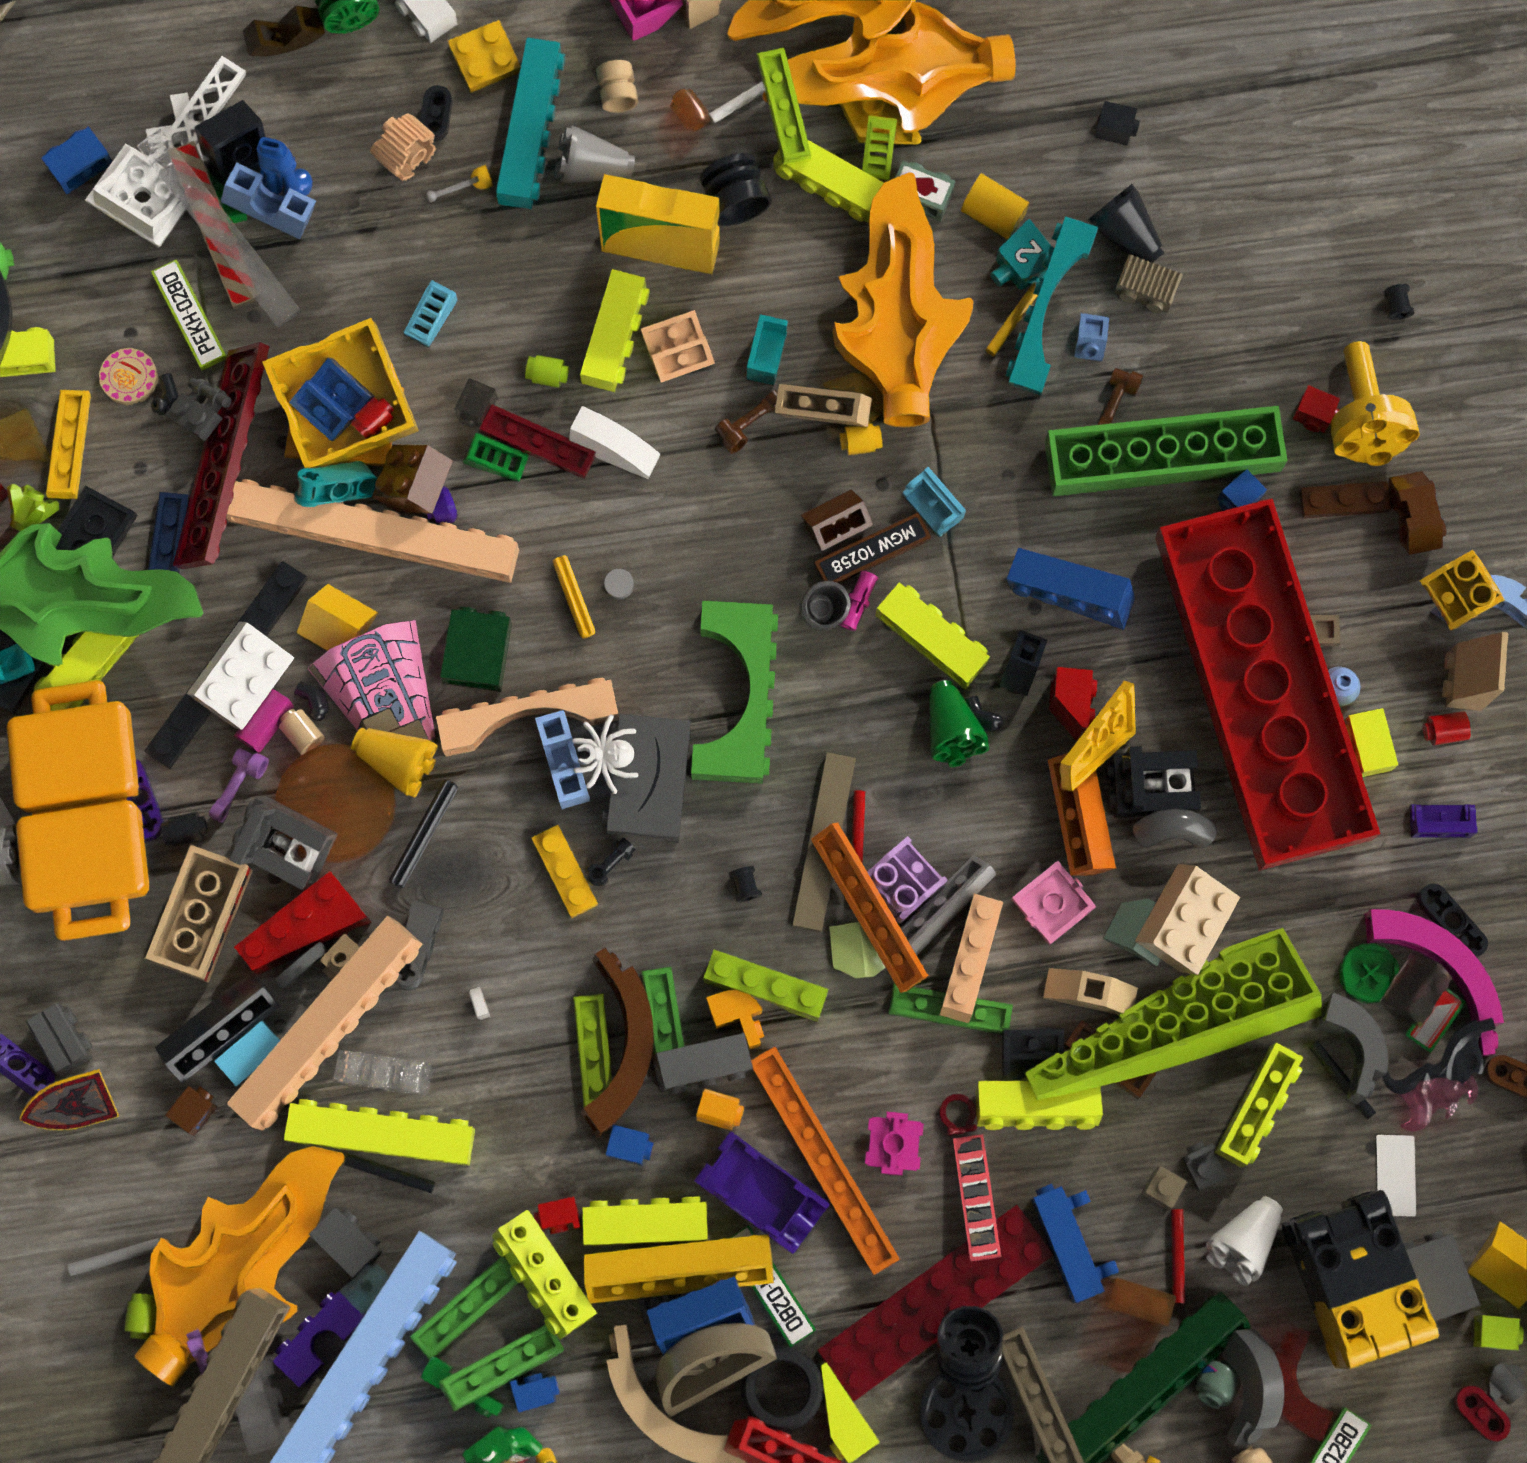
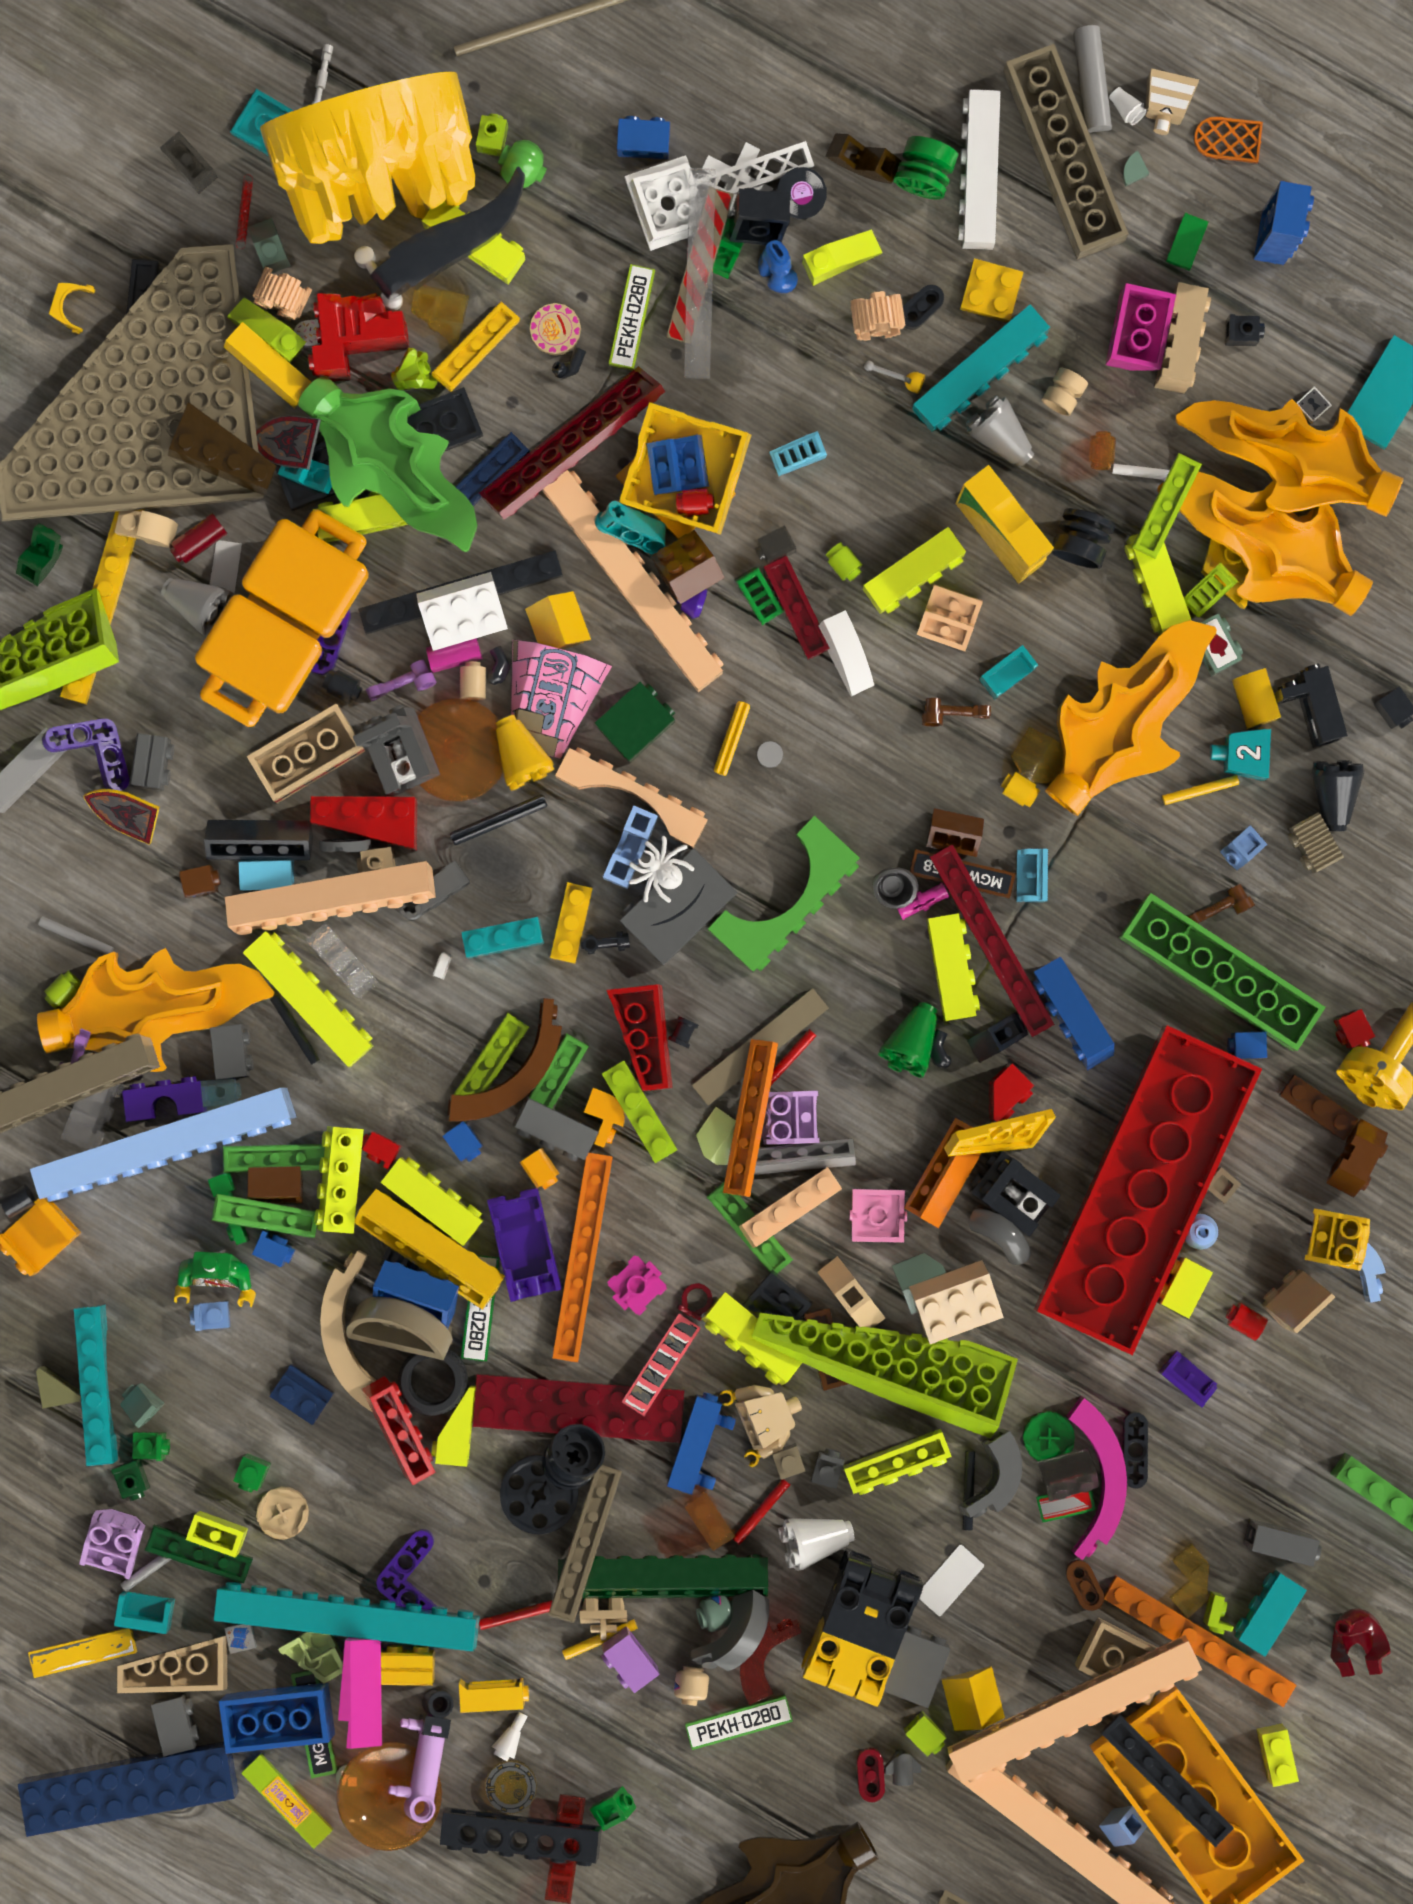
camera: 40 degrees right, 10 degrees up
dark grey plate [165,378,232,441] -> none
medium blue arch [221,163,316,240] -> none
tan brick [775,384,872,427] -> none
teal arch [1005,216,1098,396] -> none
piece [1382,1018,1496,1132] -> none
none -> reddish brown brick [247,1166,303,1204]
none -> teal brick [461,917,544,959]
none -> red wedge [606,984,673,1091]
none -> tan torso [720,1385,802,1467]
none -> black tile [776,167,827,219]
none -> neon yellow slope [802,229,882,286]
none -> dark red plate [930,844,1055,1037]
none -> black brick [1274,663,1348,748]

